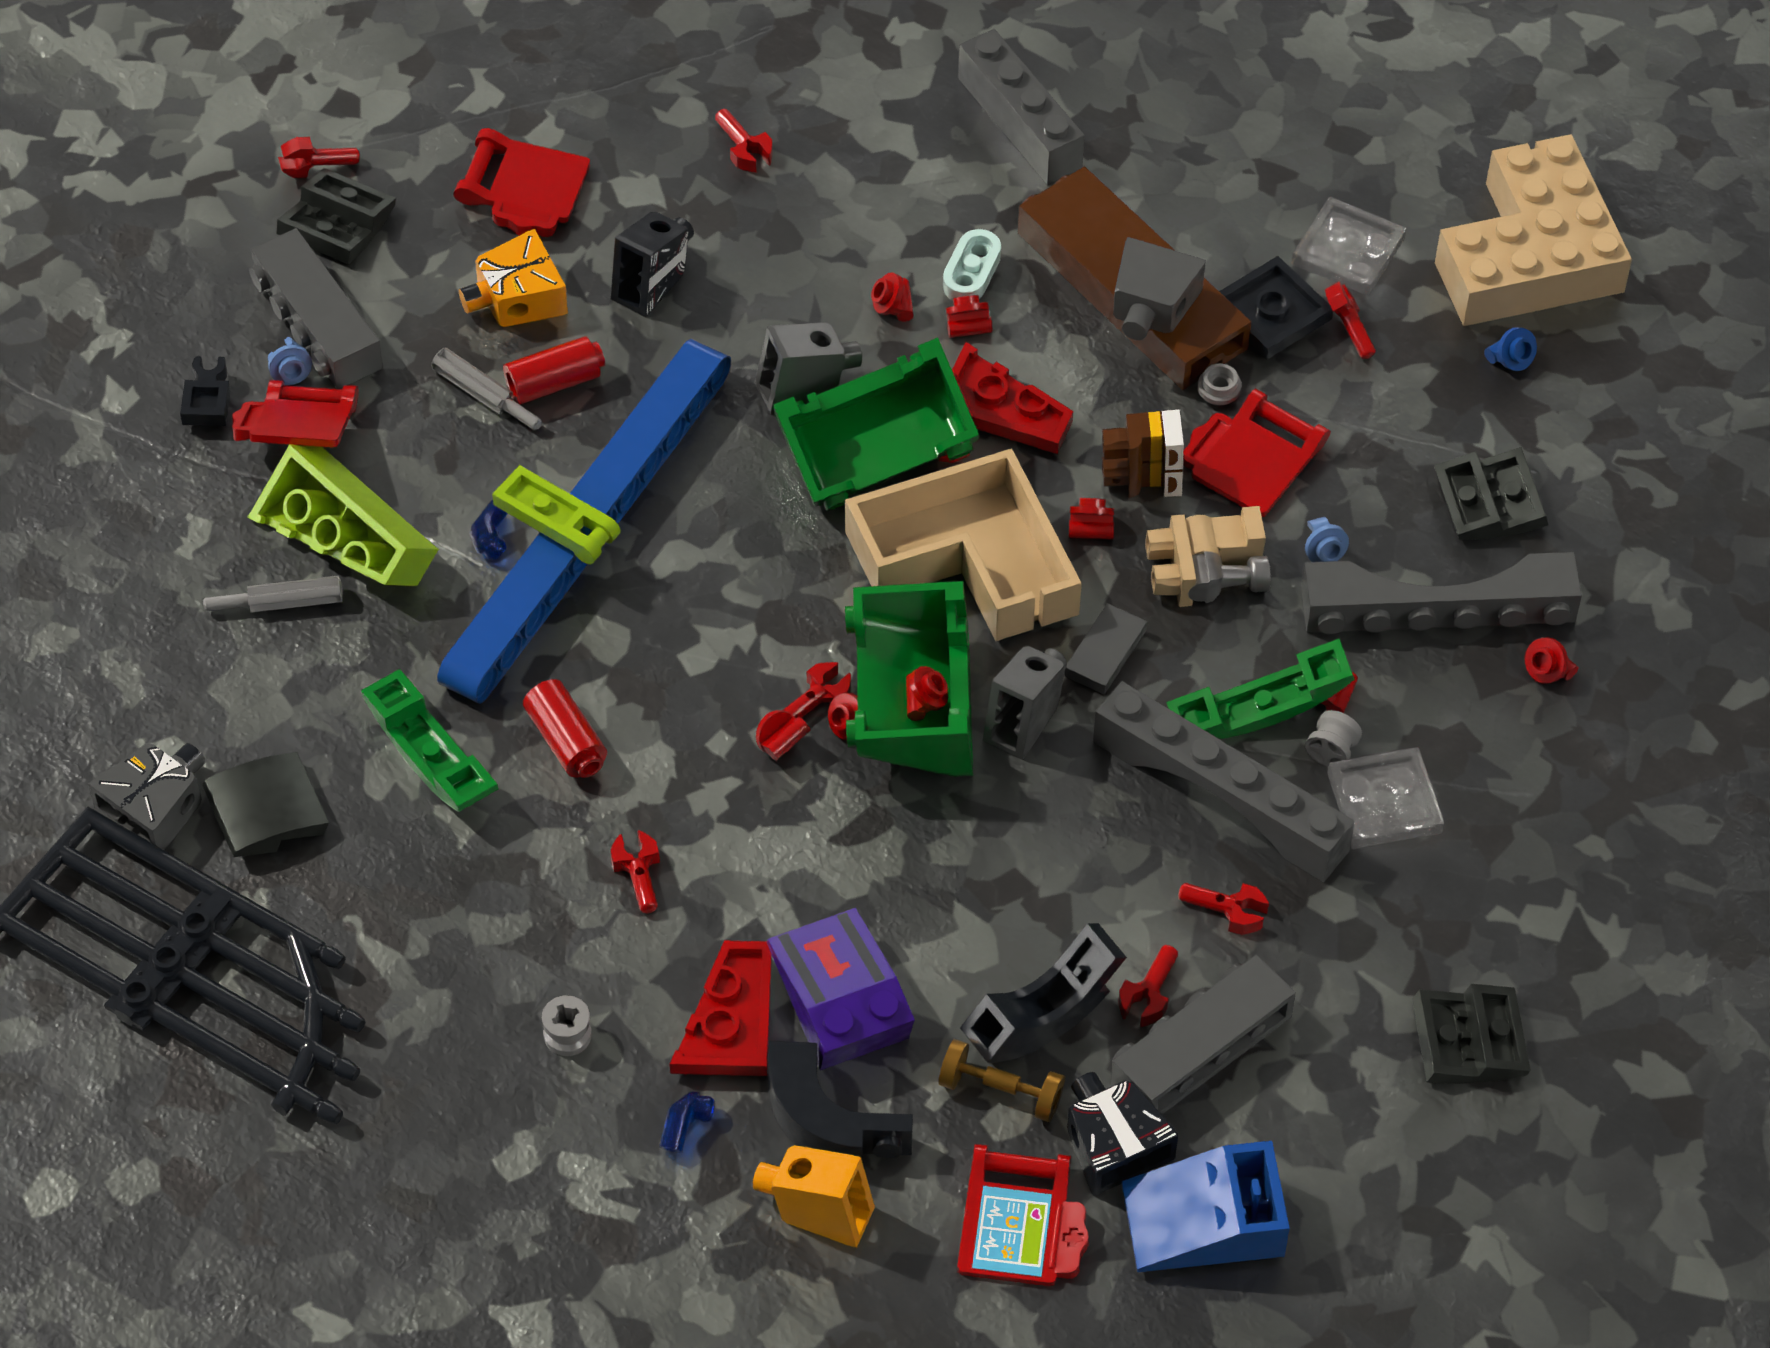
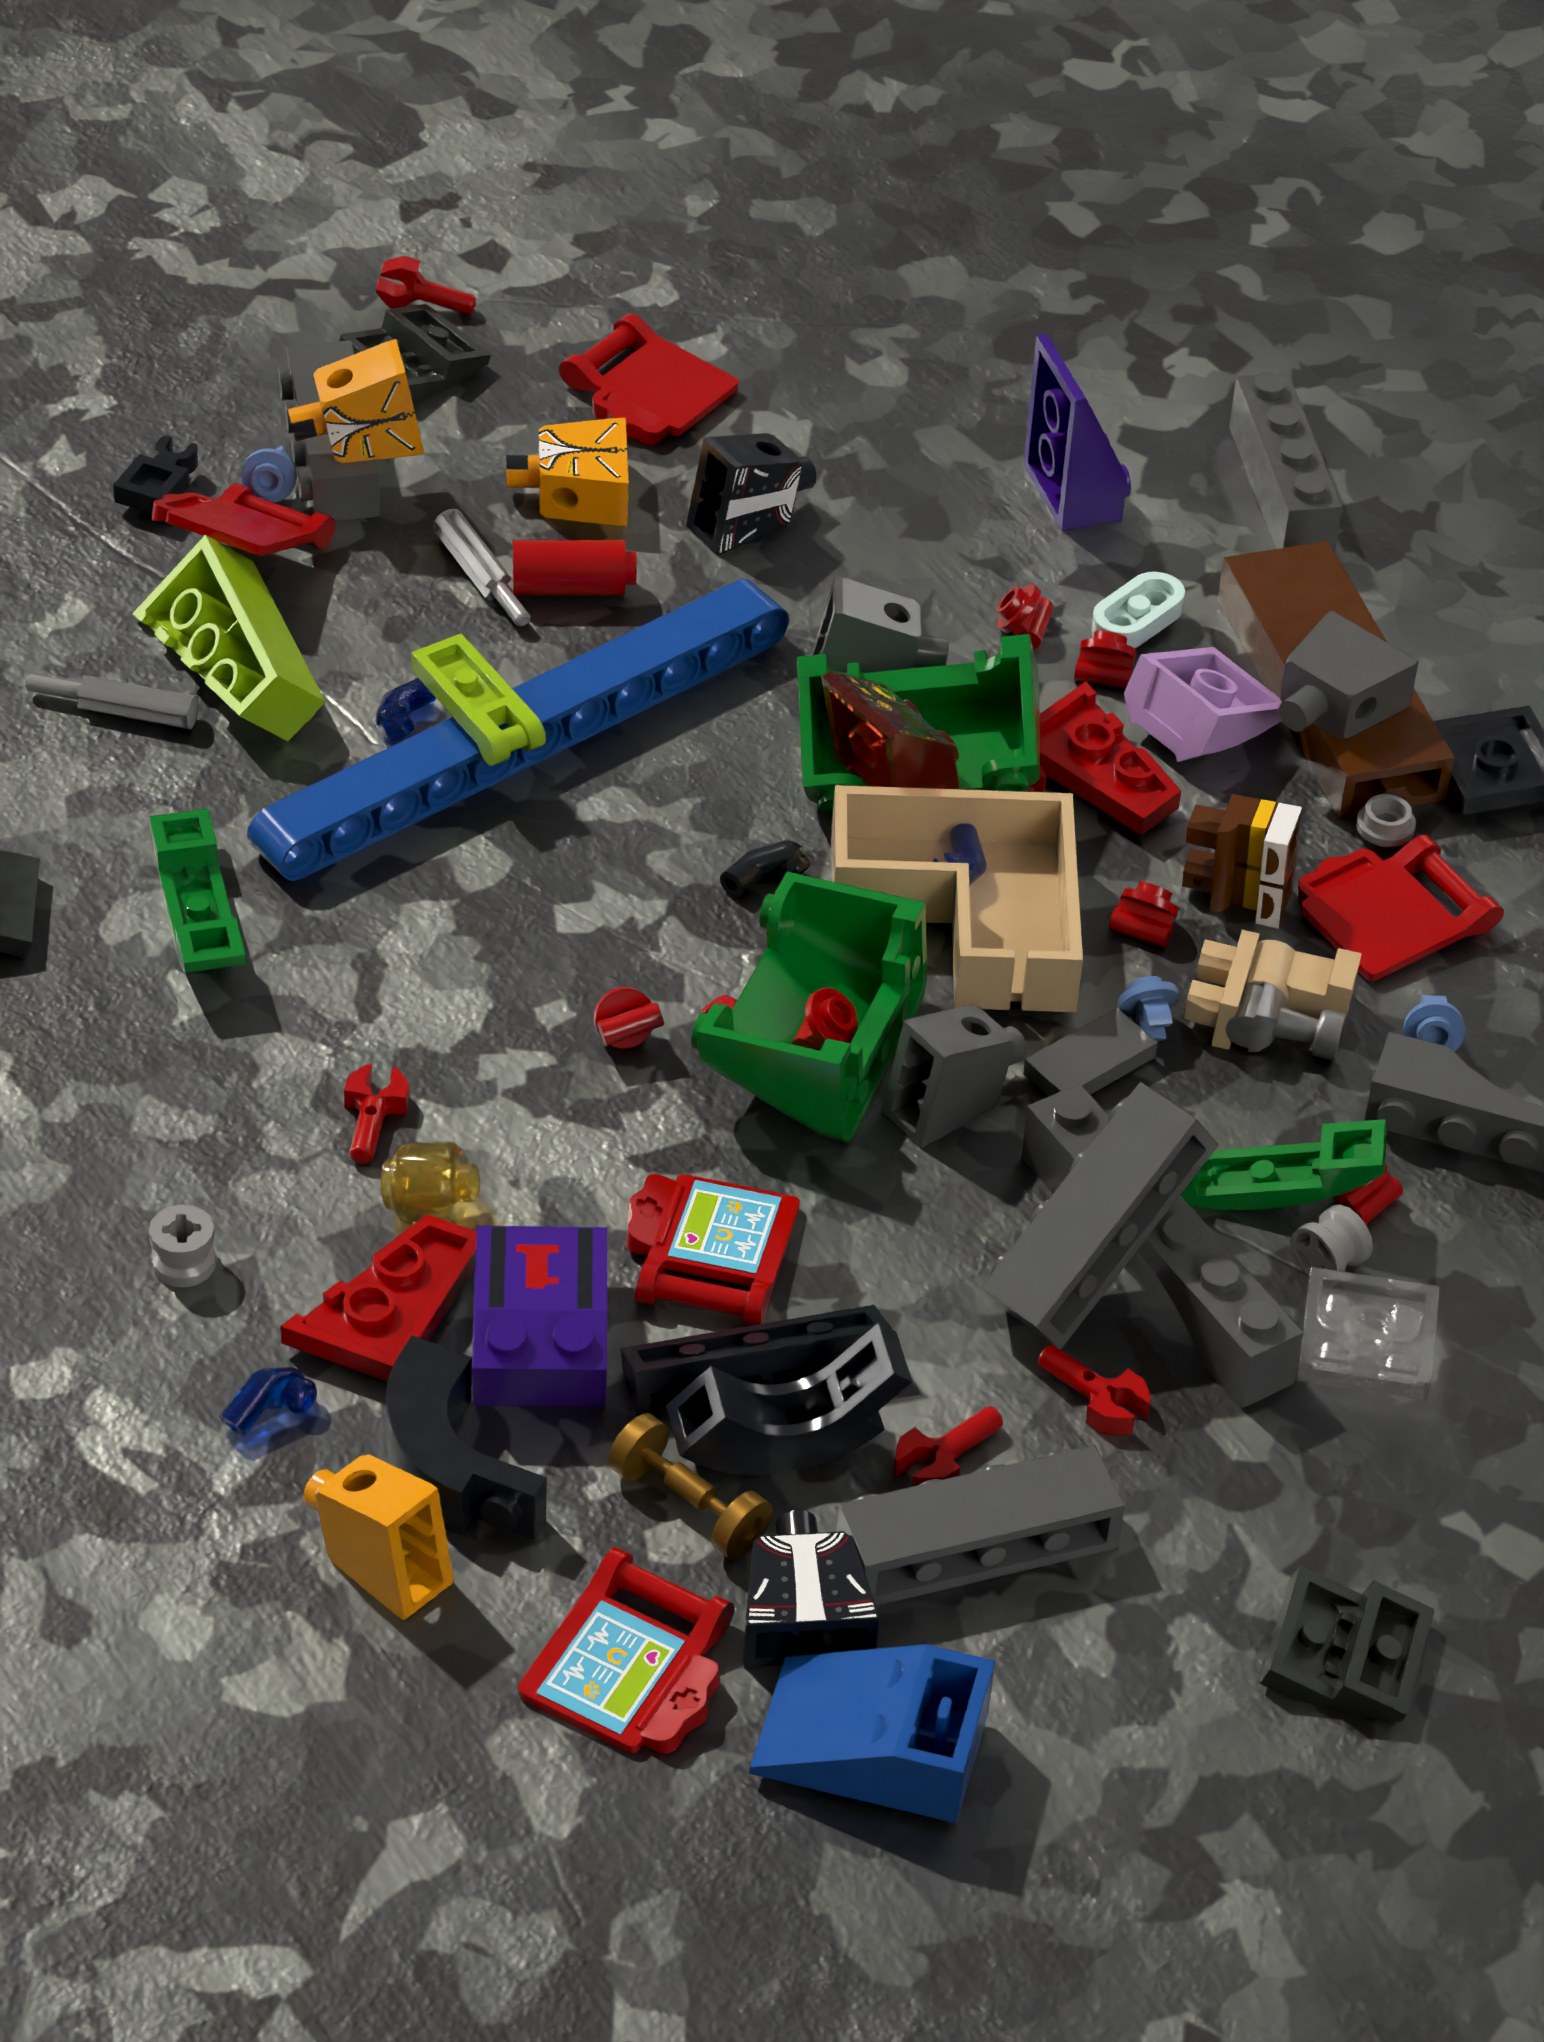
camera: 20 degrees right, 10 degrees down
red brick [523,679,607,778] -> none
red bar [715,109,773,172] -> none
red bar [783,662,851,718] -> none
none -> light orange torso [288,339,424,463]
none -> clear yellow head [380,1141,480,1225]
none -> black hinge [621,1305,892,1417]
none -> red piece [625,1174,800,1326]
none -> black arm [720,840,810,898]
none -> clear red slope [821,671,959,789]
none -> clear blue arm [932,823,987,886]
none -> dark grey brick [981,1082,1219,1349]
none -> dark purple slope [1023,333,1131,531]
none -> medium blue plate [1117,976,1179,1041]
none -> lavender slope [1124,647,1282,762]

